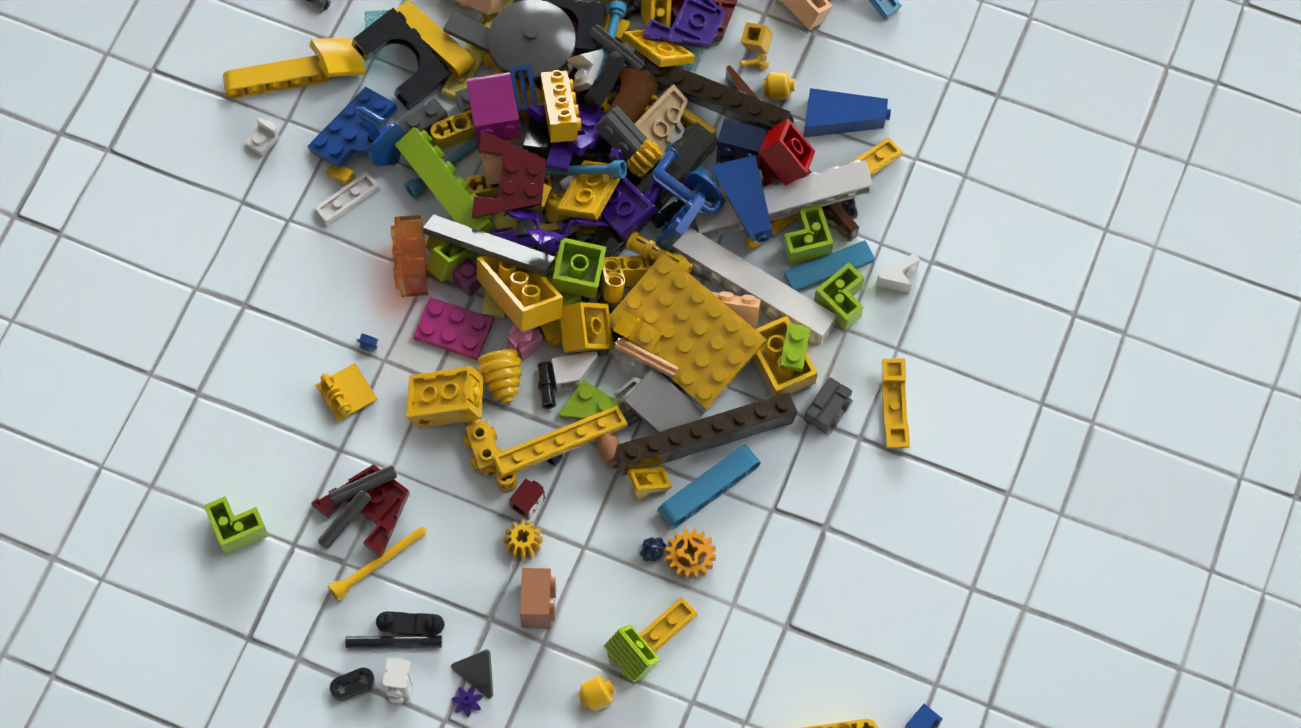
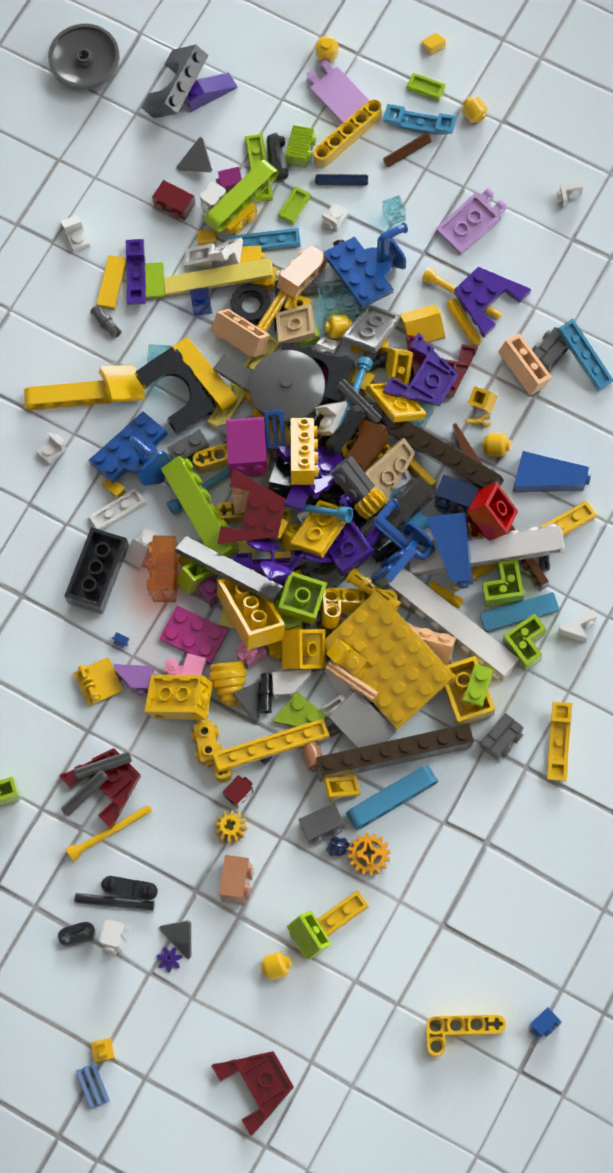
camera: 15 degrees right, 5 degrees up
none -> black brick [64,527,129,614]
none -> medium lavender slope [114,664,154,696]
none -> white slope [124,528,161,570]
none -> bright pink brick [165,653,207,676]
none -> dark grey piece [233,681,261,723]
none -> dark grey brick [298,803,345,845]
none -> yellow axle [428,581,463,608]

